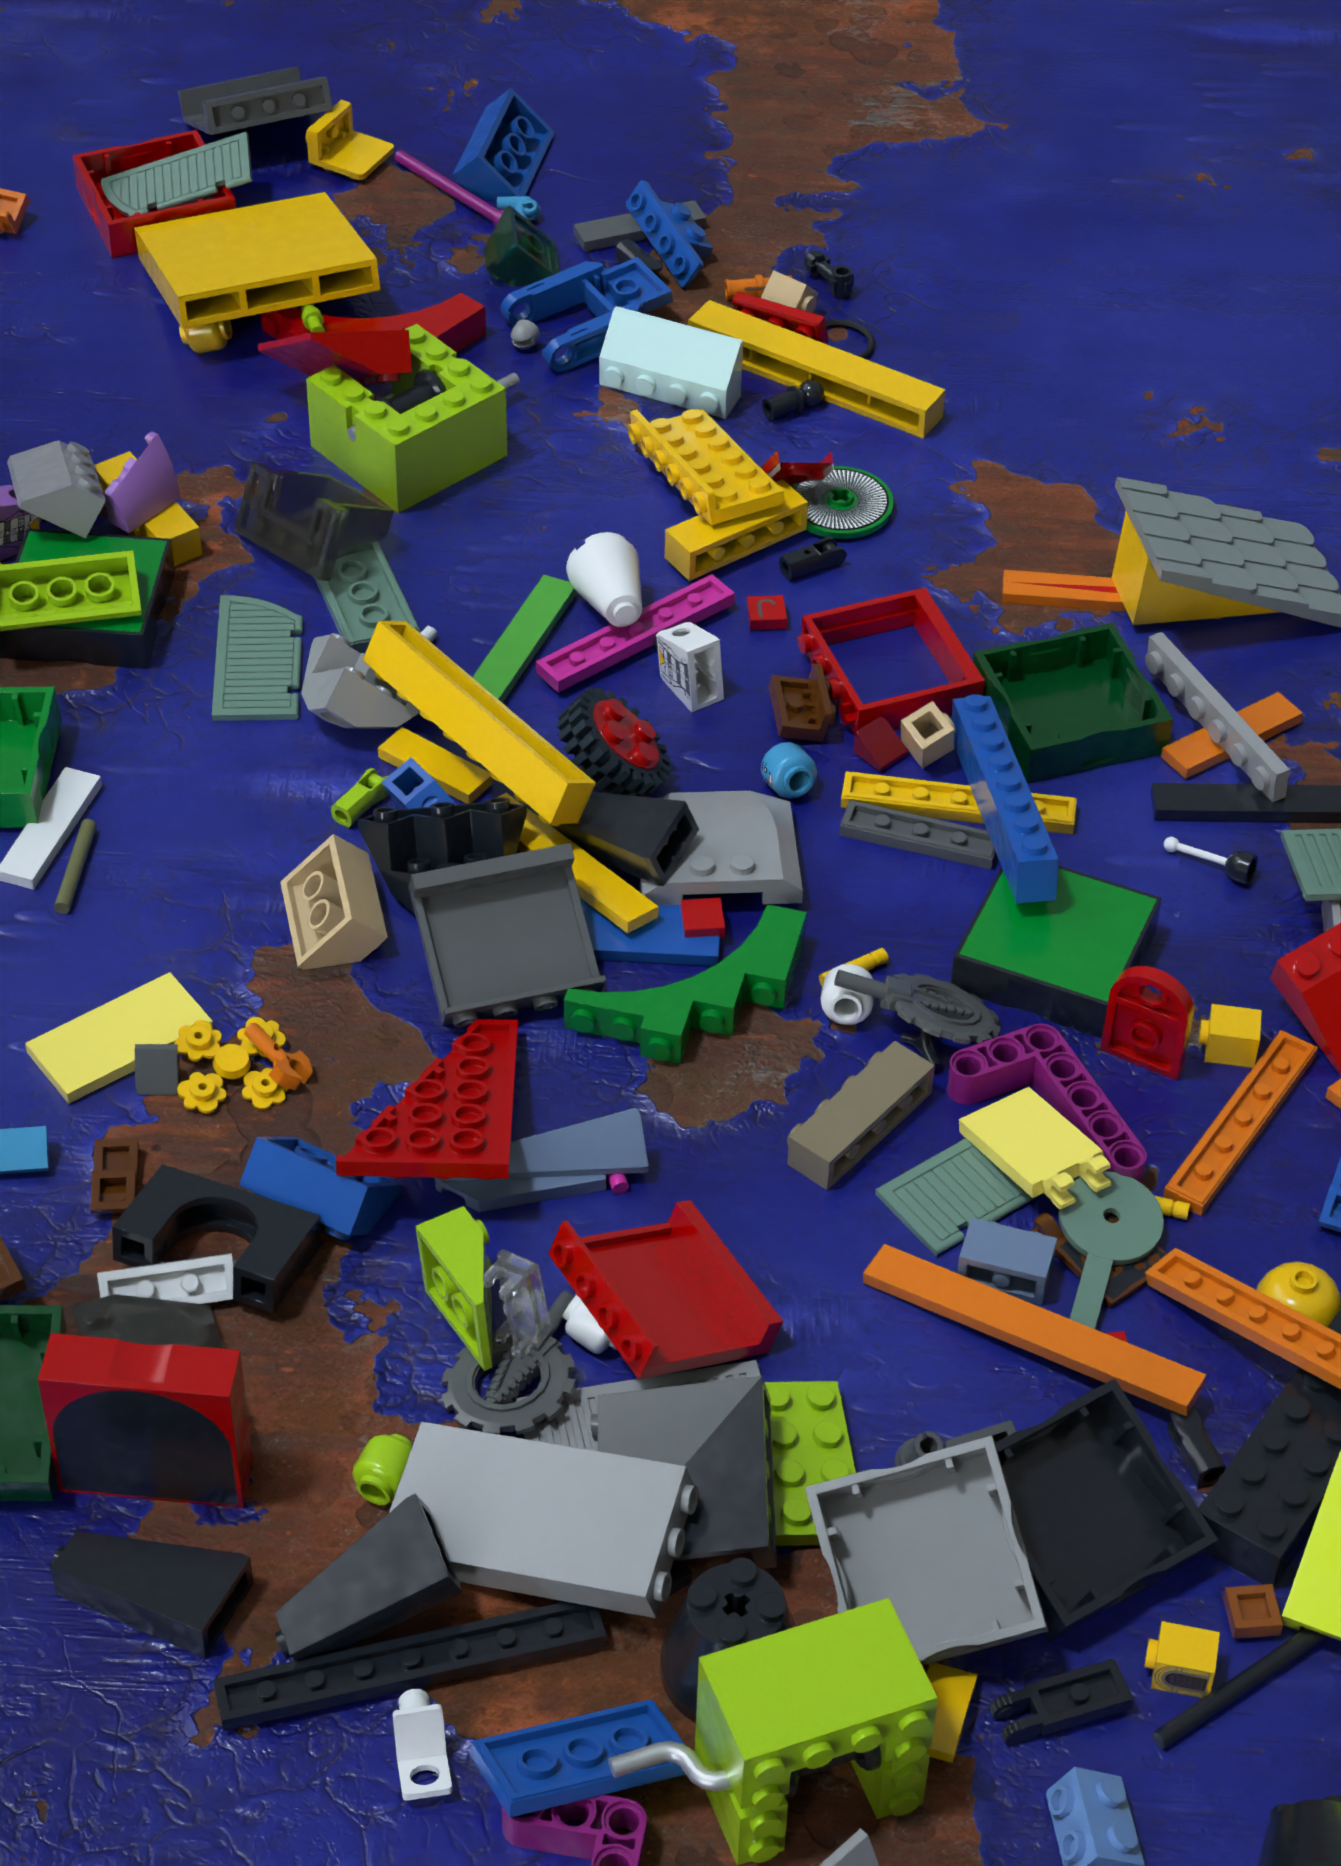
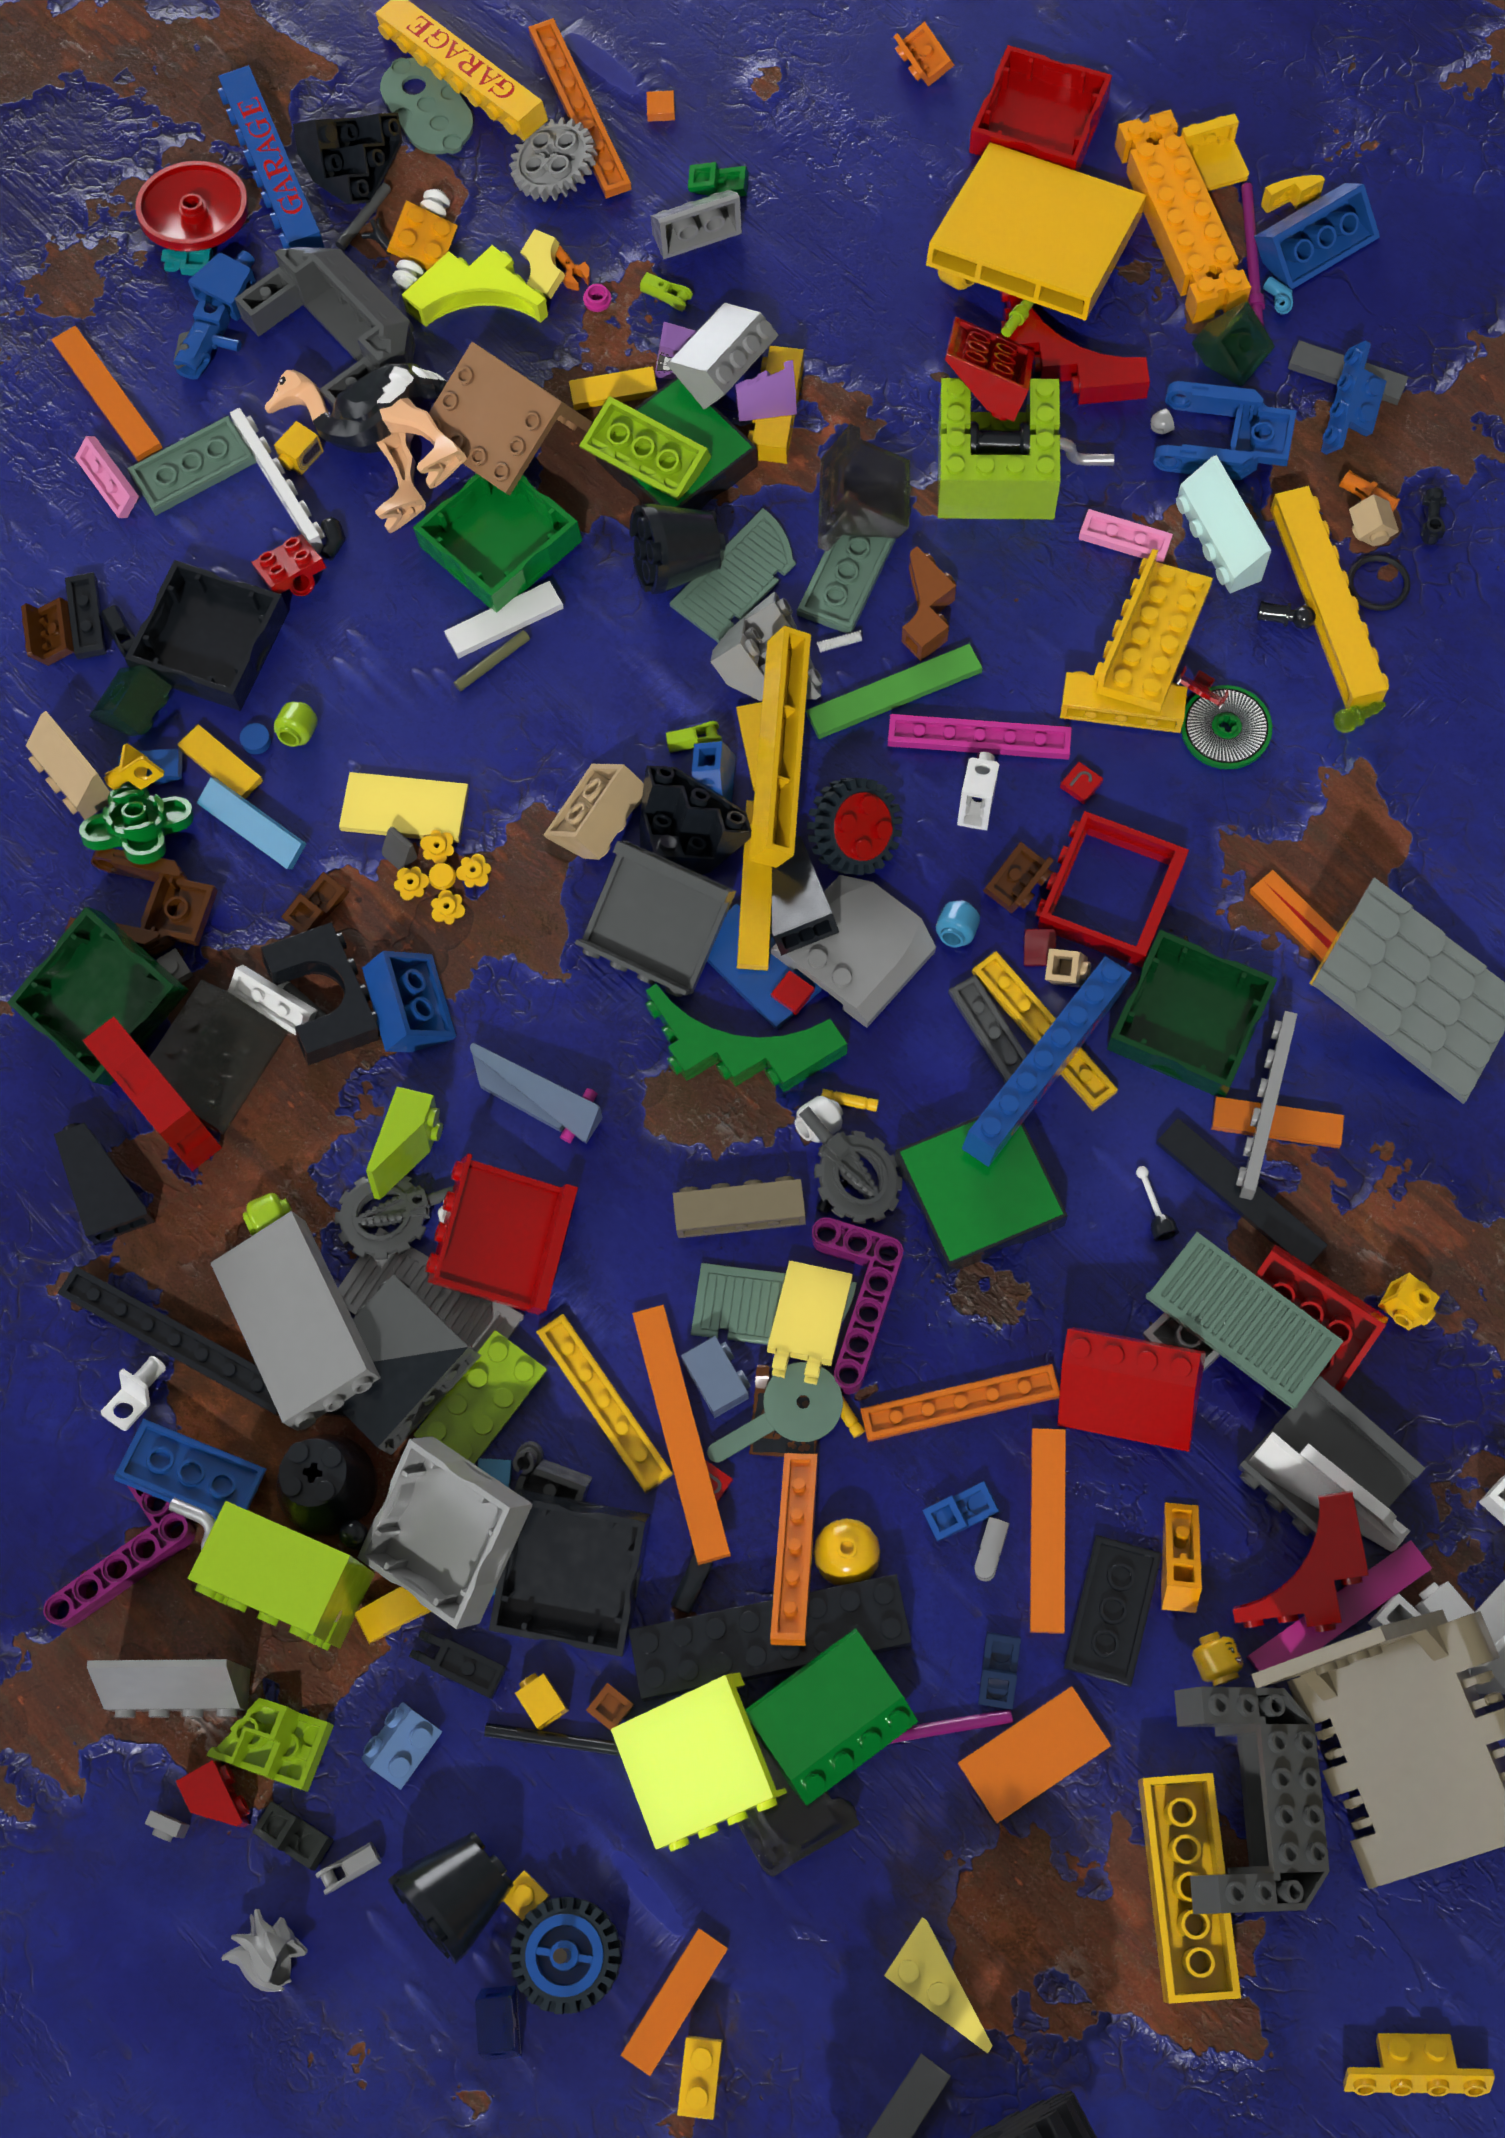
camera: 50 degrees right, 25 degrees up
sand green piece [101,132,253,217] -> none
dark grey panel [178,66,333,135] -> none
orange bar [244,1023,313,1090] -> none
black slope [275,1493,463,1661] -> none
red wing [336,1019,518,1180] -> none
clear hinge [483,1249,551,1360] -> none
white cone [566,532,642,627] -> none
black bar [615,239,663,279] -> none
red tile [732,292,829,344] -> none
black bar [779,536,847,581] -> none
red tile [1100,966,1194,1081] -> none
yellow brick [1198,1004,1262,1068] -> none
none -> yellow tile [536,1314,673,1493]
none -> black cone [630,504,726,595]
none -> dark orange arch [901,546,956,661]
none -> bright pink plate [1079,509,1173,563]
none -> light orange brick [1115,109,1251,324]
none -> yellow slope [1261,175,1325,213]
none -> clear neon green bar [1333,701,1386,733]

